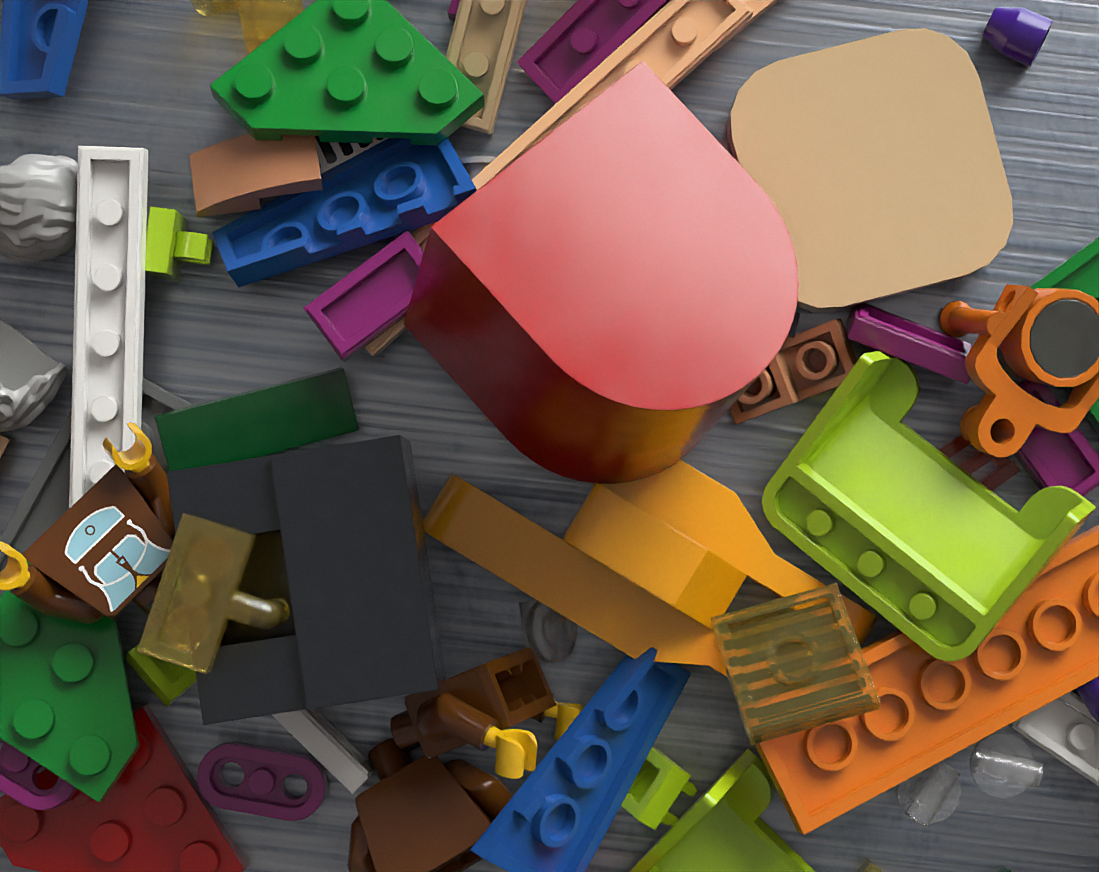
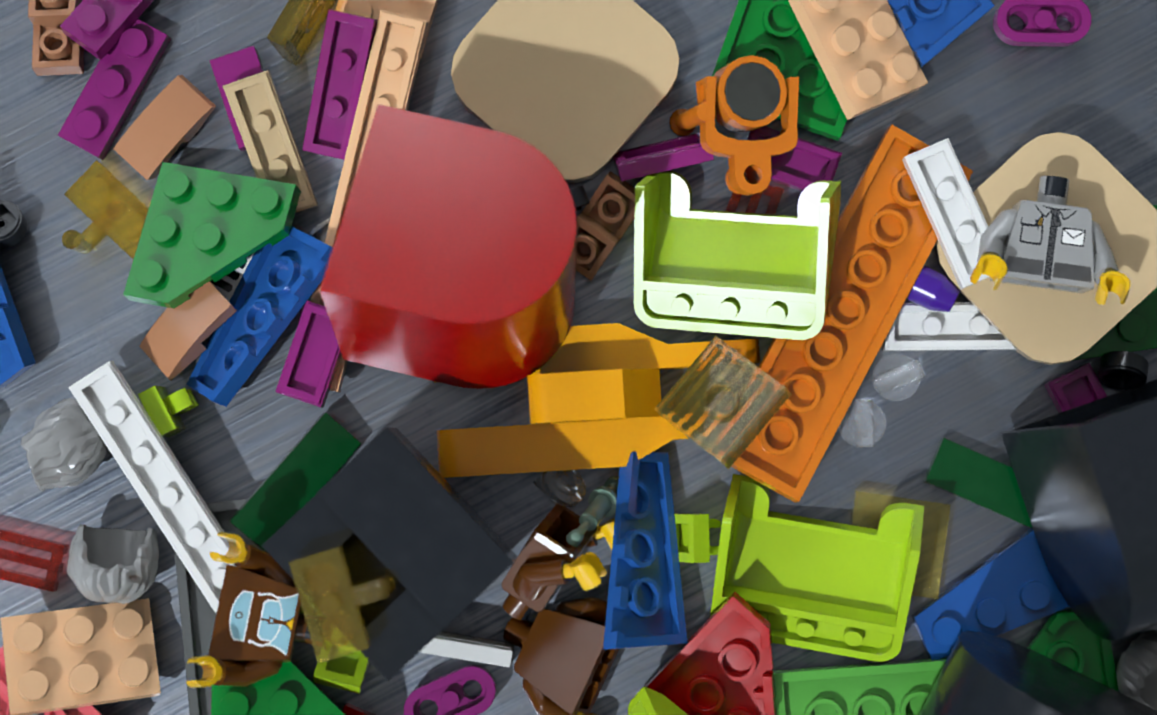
camera: 30 degrees left, 0 degrees up
none -> sand green piece [566,476,619,547]

